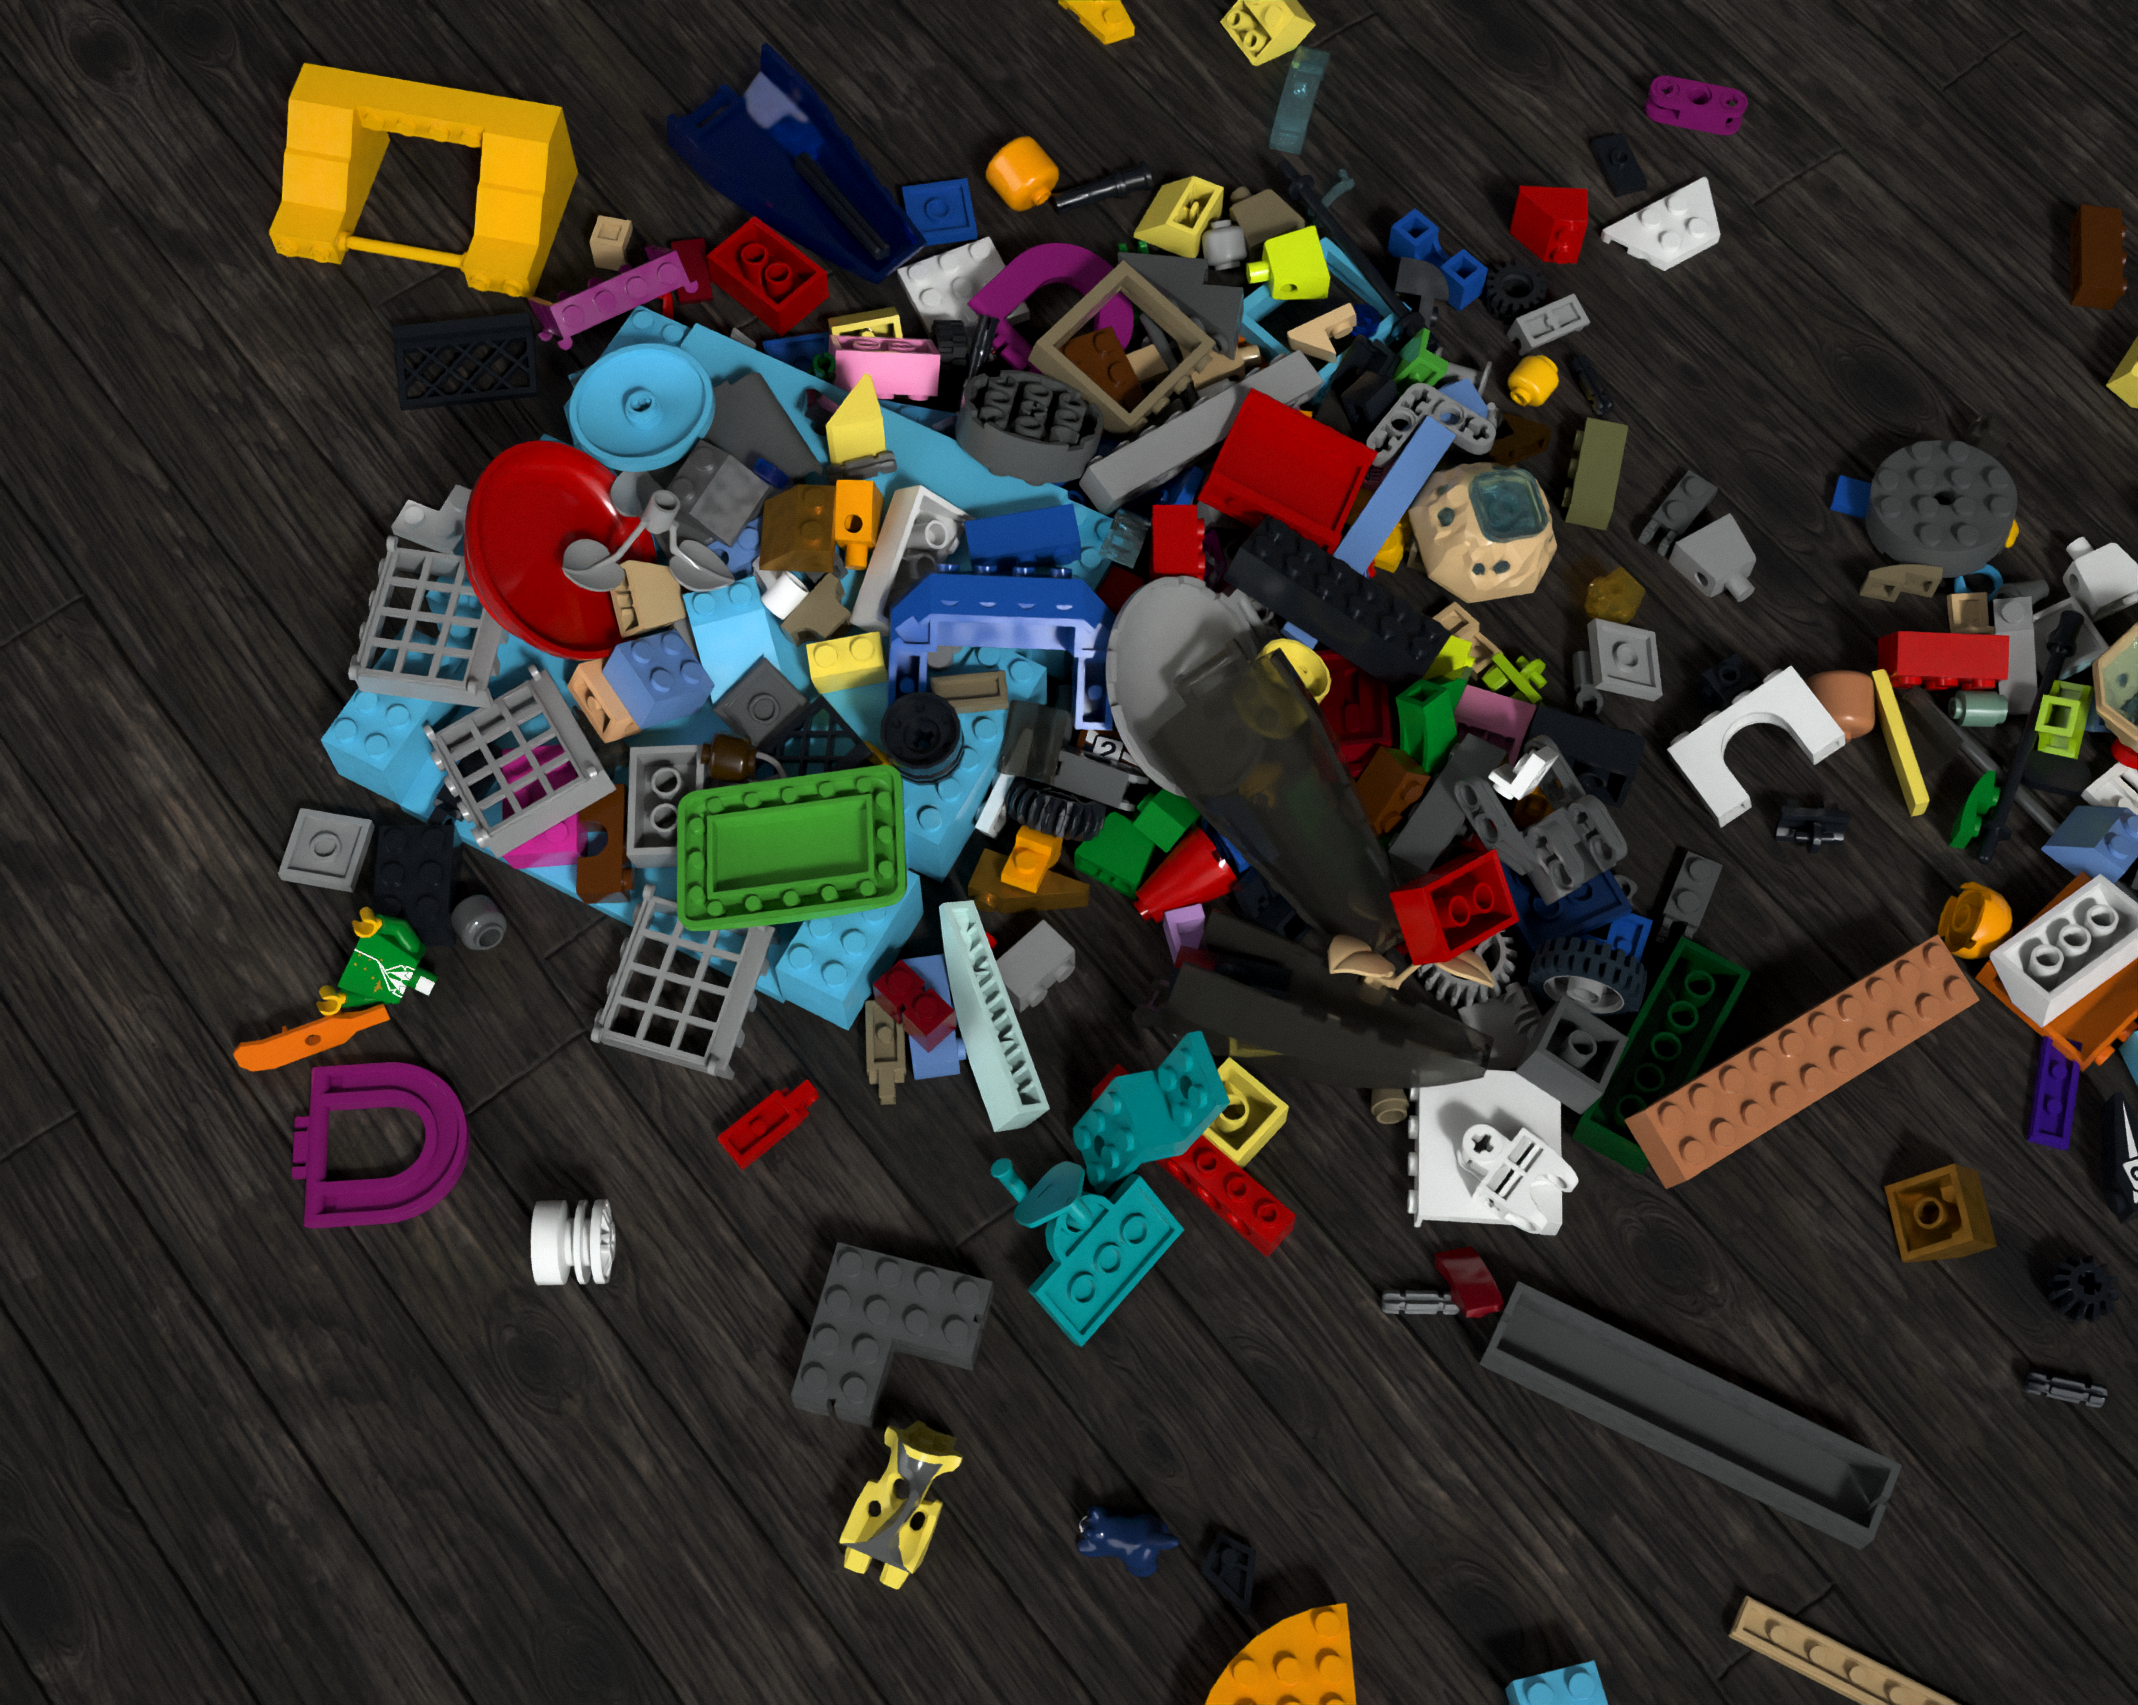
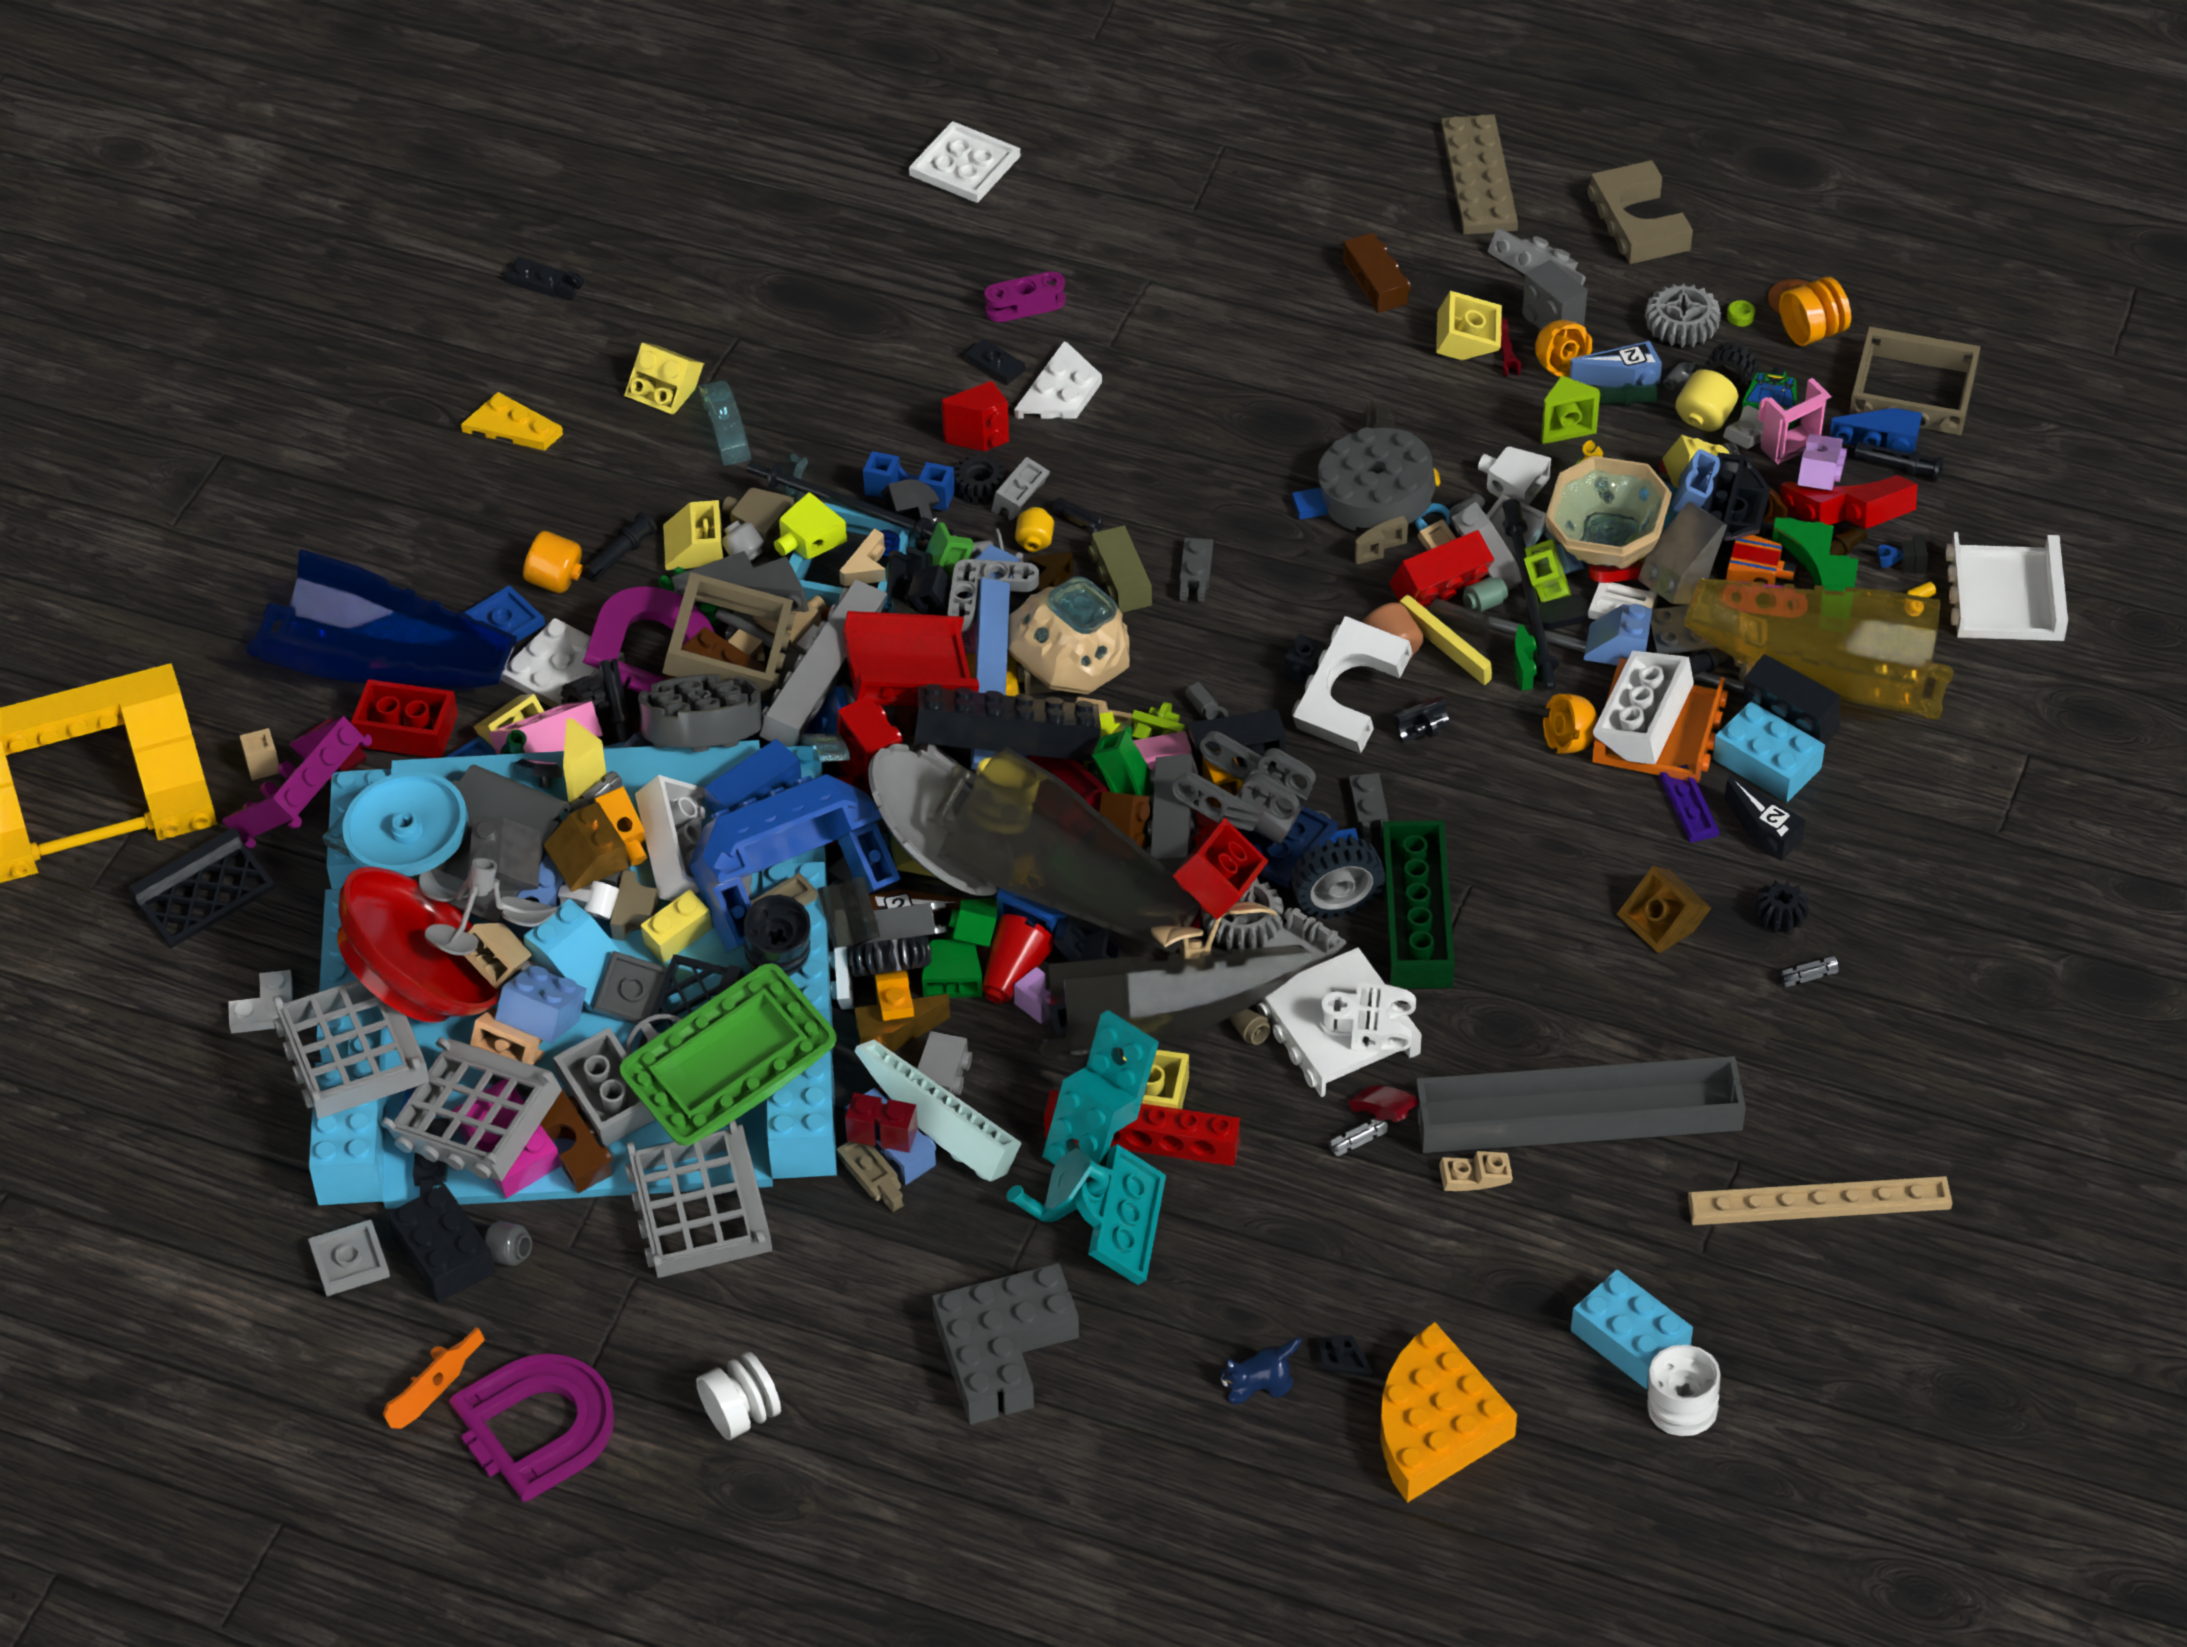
camera: 30 degrees left, 15 degrees down
green torso [316,907,439,1016] -> none
dark brown head [700,731,757,783] -> none
red hinge [716,1079,819,1171] -> none
clear blue tile [751,458,789,490] -> none
black axle [794,152,891,261] -> none
light yellow hips [840,1421,963,1589] -> none
white bracket [1488,746,1560,800] -> none
dark grey brick [1515,996,1629,1115] -> none
clear yellow brick [1584,566,1645,625] -> none
light grey plate [1587,618,1663,701] -> none
nougat brick [1624,934,1980,1189] -> none
light grey torso [1669,513,1756,602] -> none
none -> tan slope [1439,1151,1513,1191]

